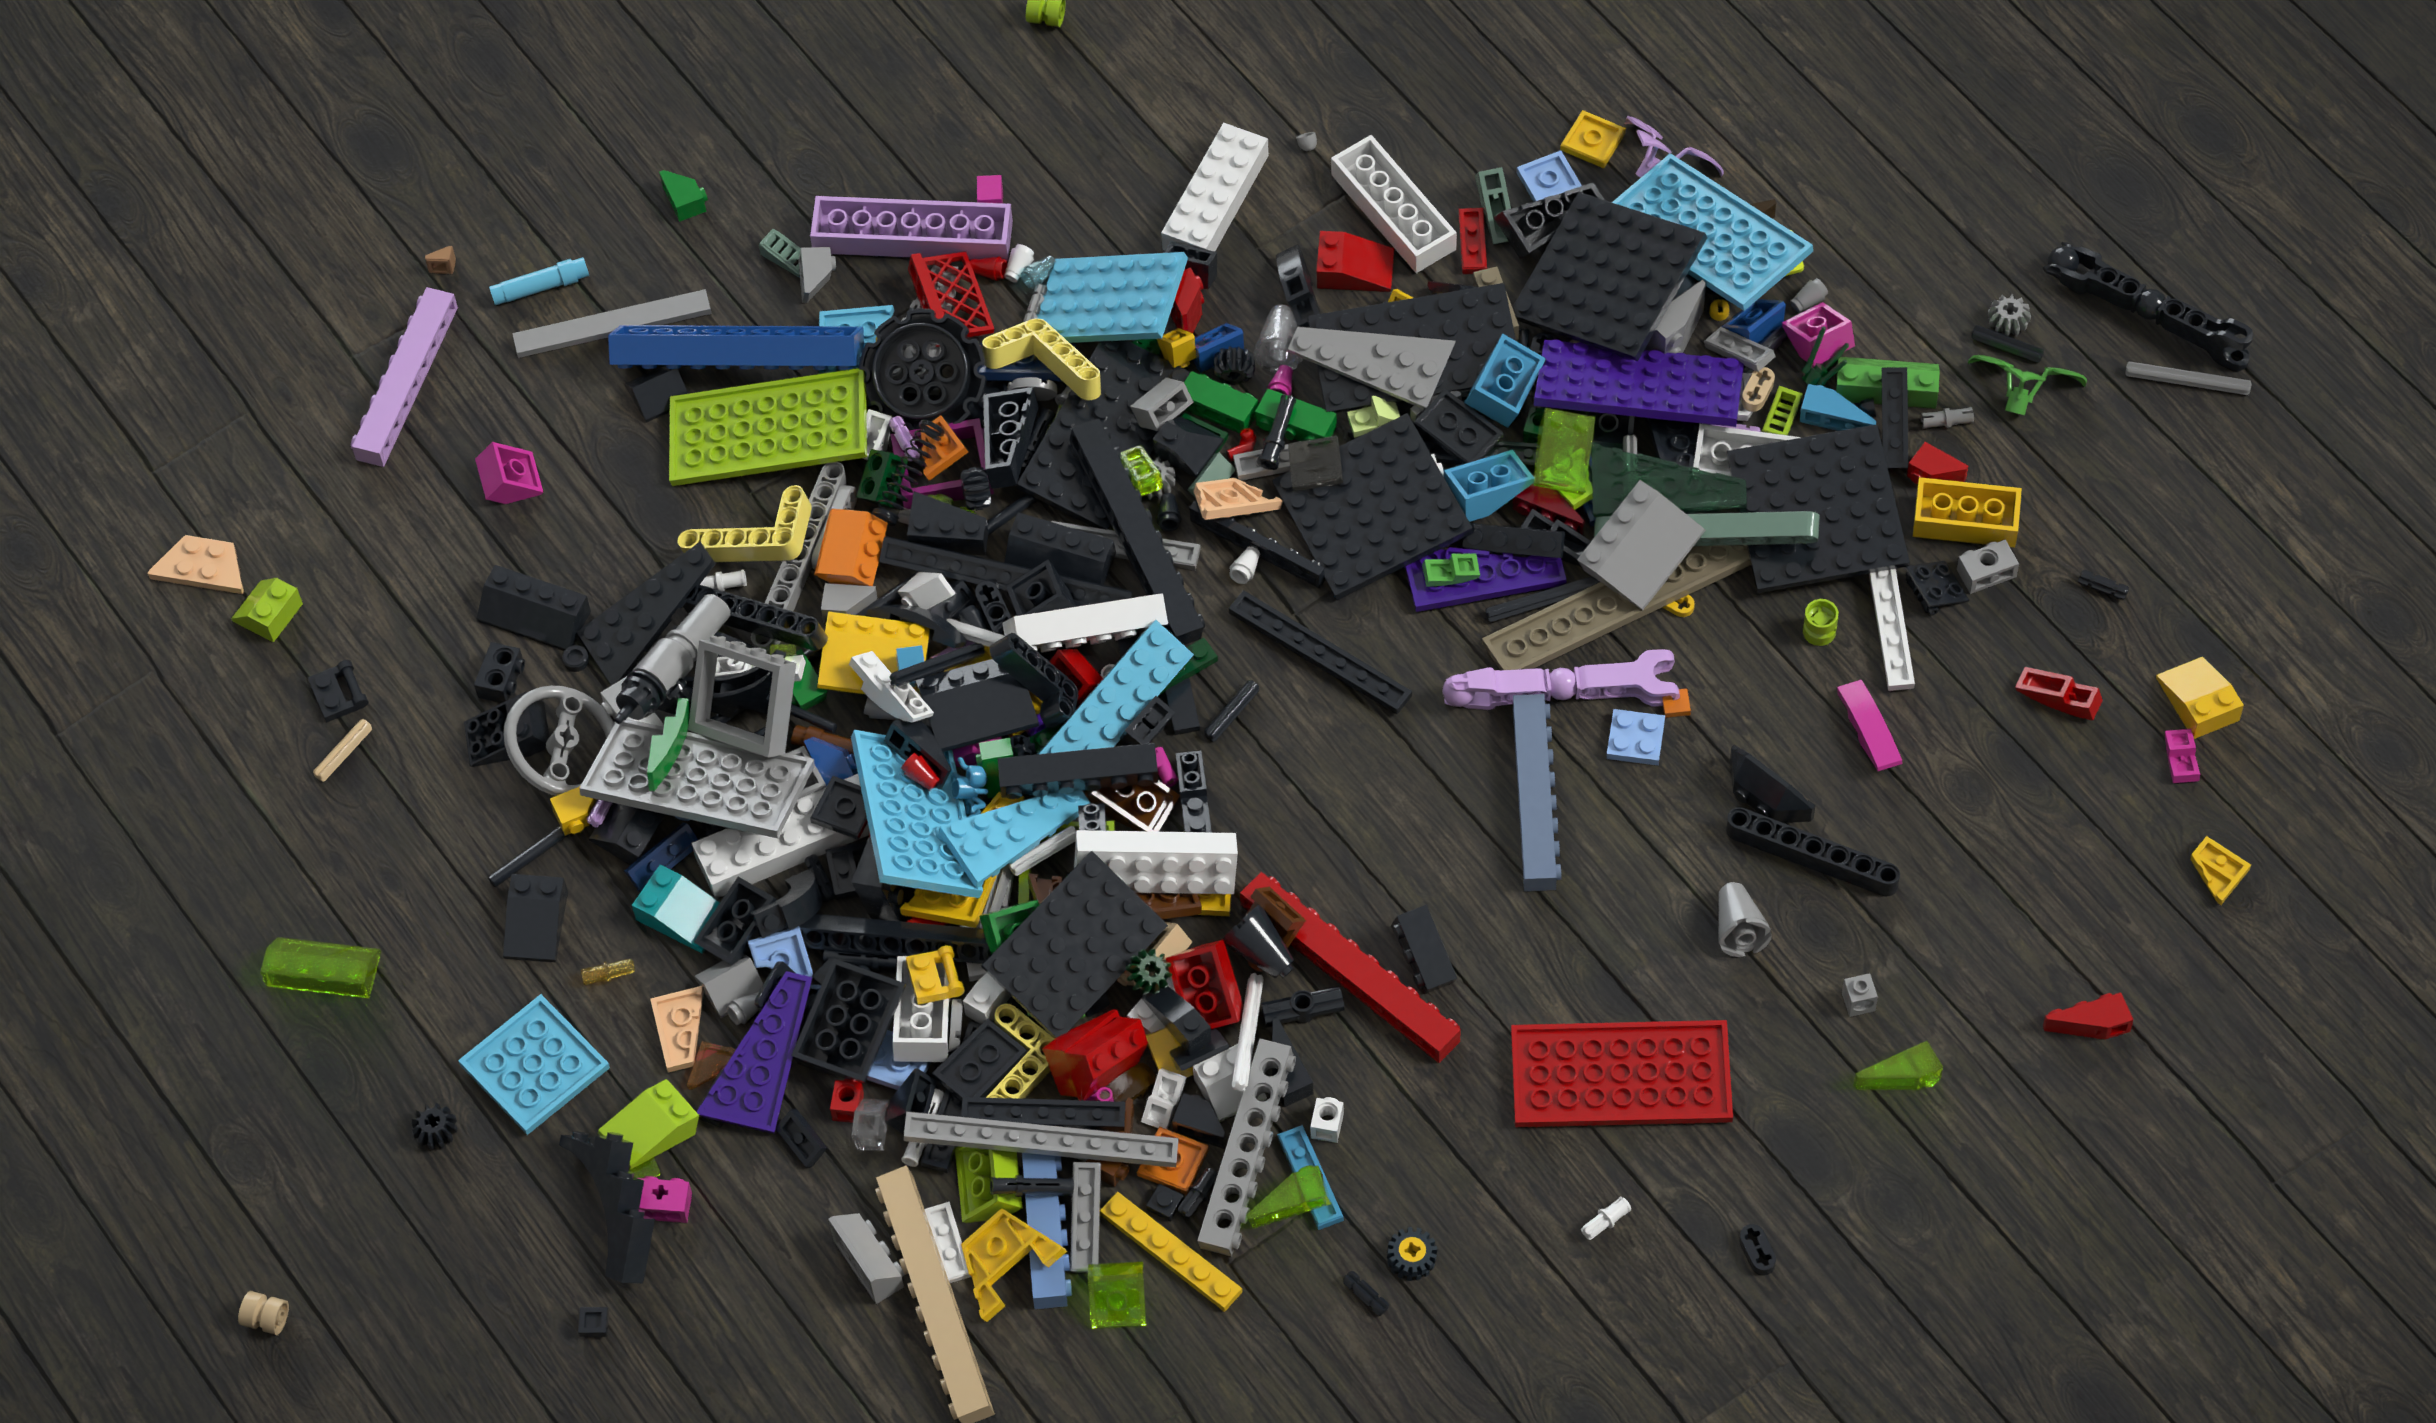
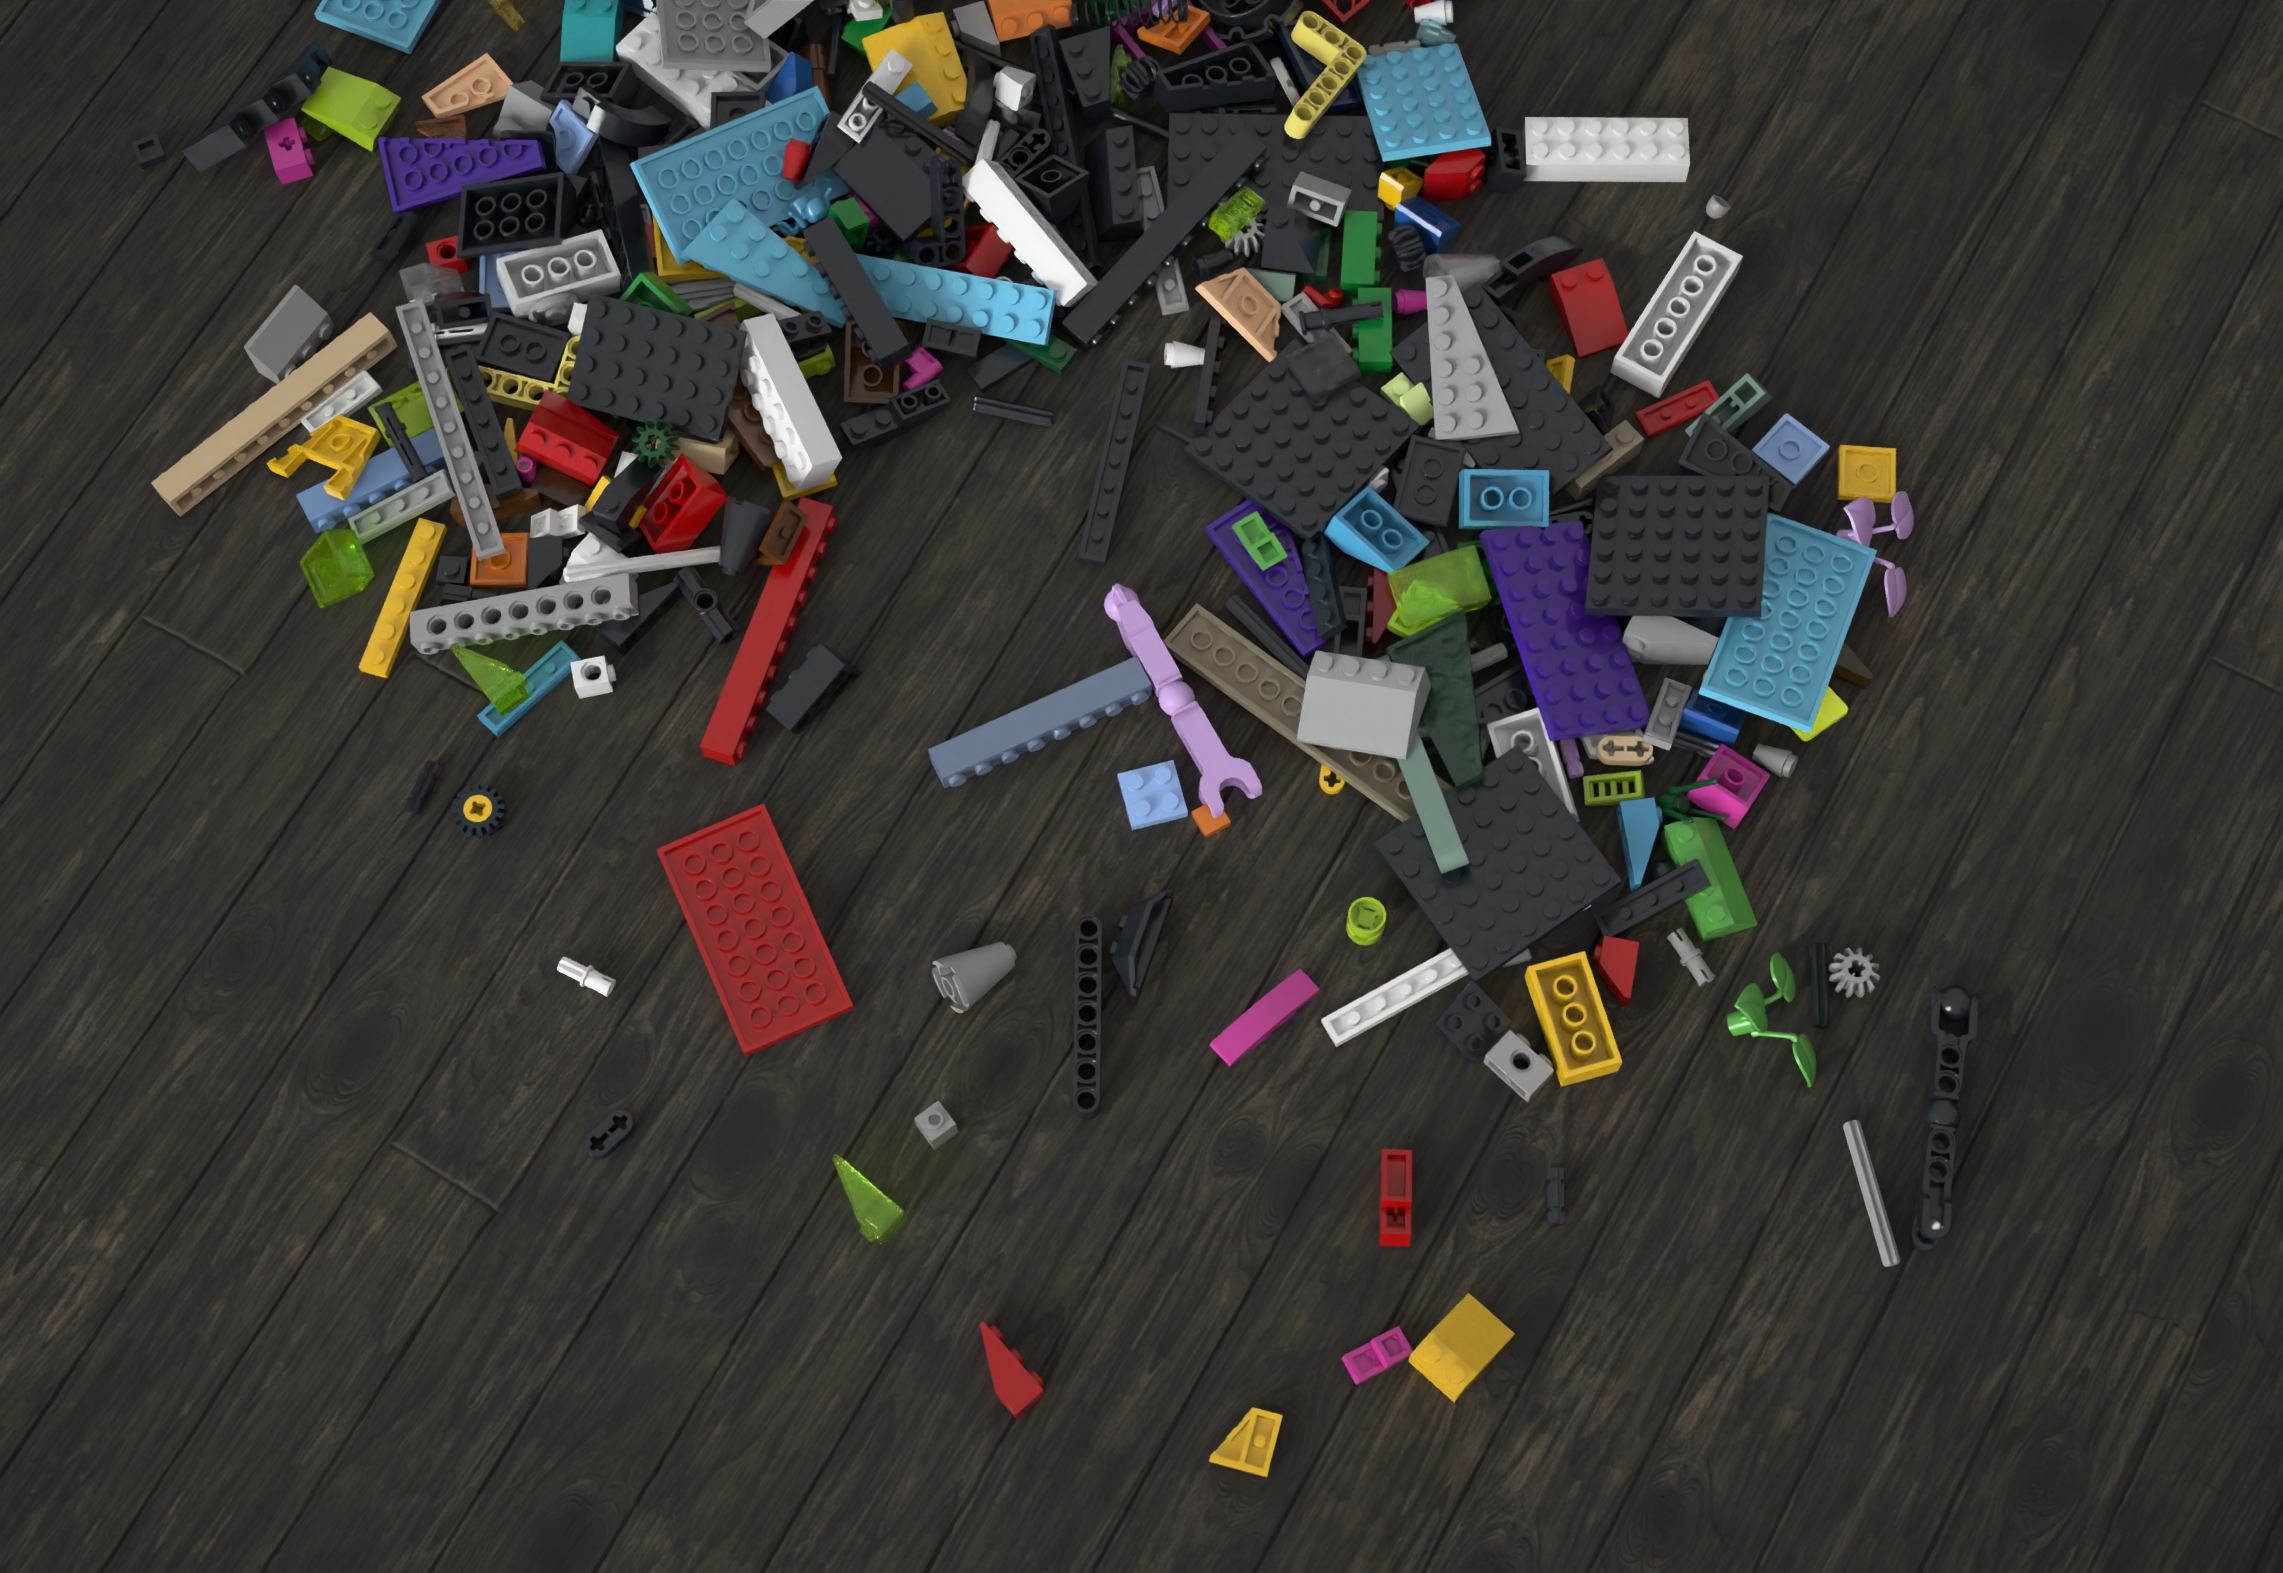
camera: 65 degrees right, 10 degrees up
yellow plate [906,946,965,1005] -> none

